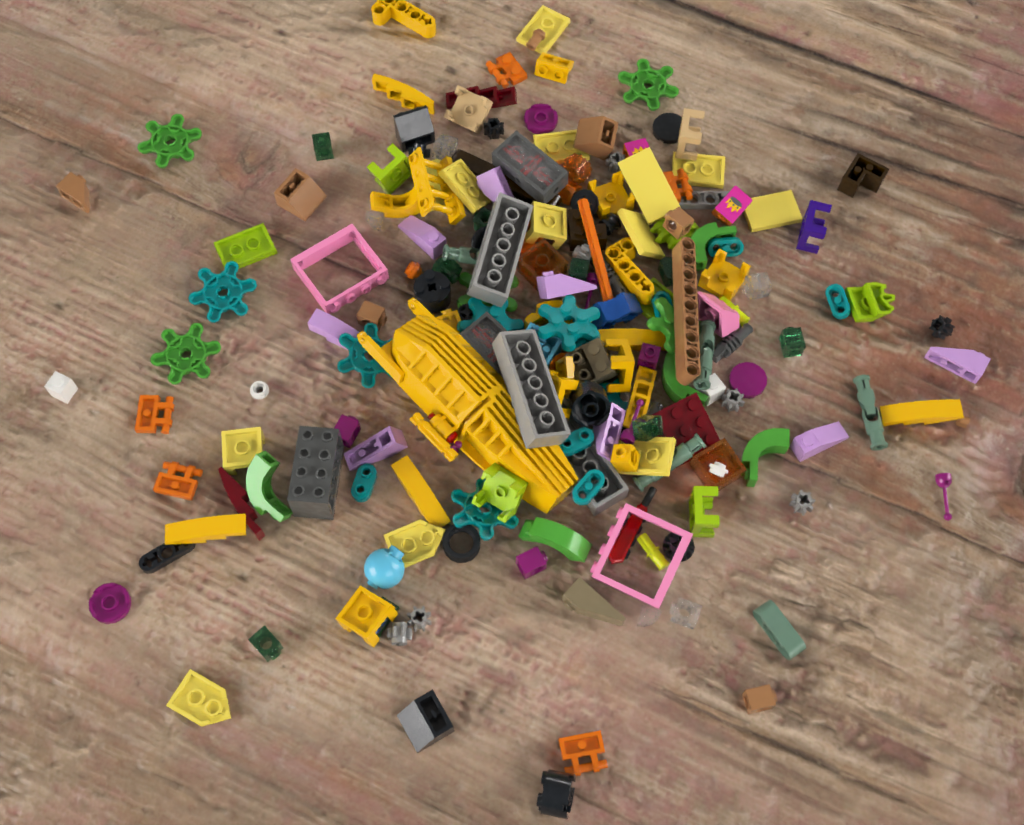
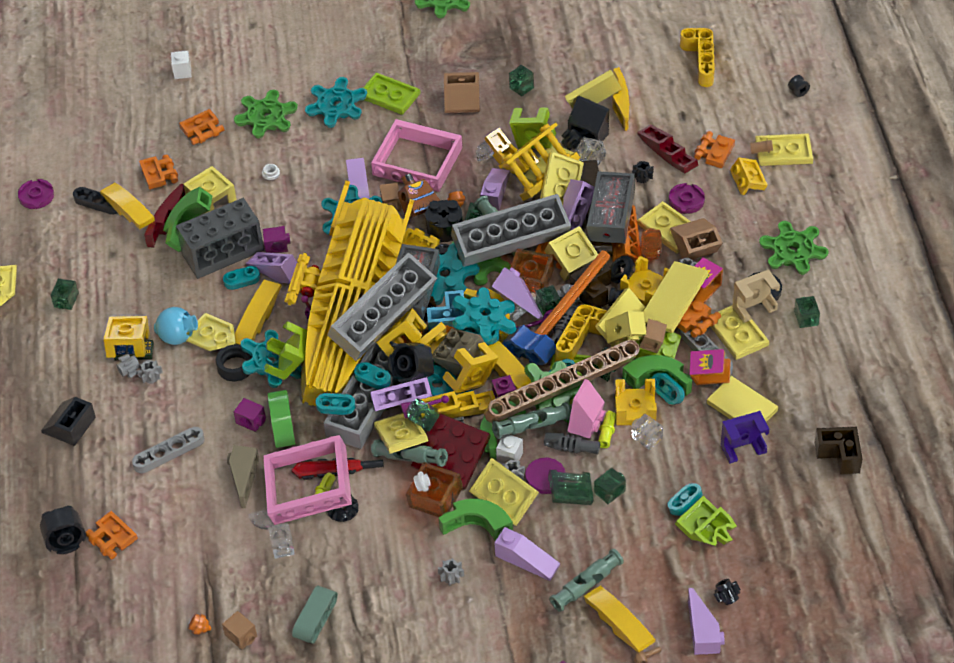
camera: 60 degrees right, 15 degrees down
tan panel [444,85,493,134] -> none
yellow brick [610,444,640,472] -> none
lime panel [689,486,720,538] -> none
none -> light grey beam [132,427,205,473]
none -> orange plate [188,613,211,635]
none -> dark orange torso [398,173,440,219]
none -> light yellow tile [469,458,539,526]
none -> clear green plate [548,470,594,505]
none -> light yellow tile [565,70,622,109]
none -> light yellow brick [605,311,646,345]
none -> clear green brick [794,296,820,328]

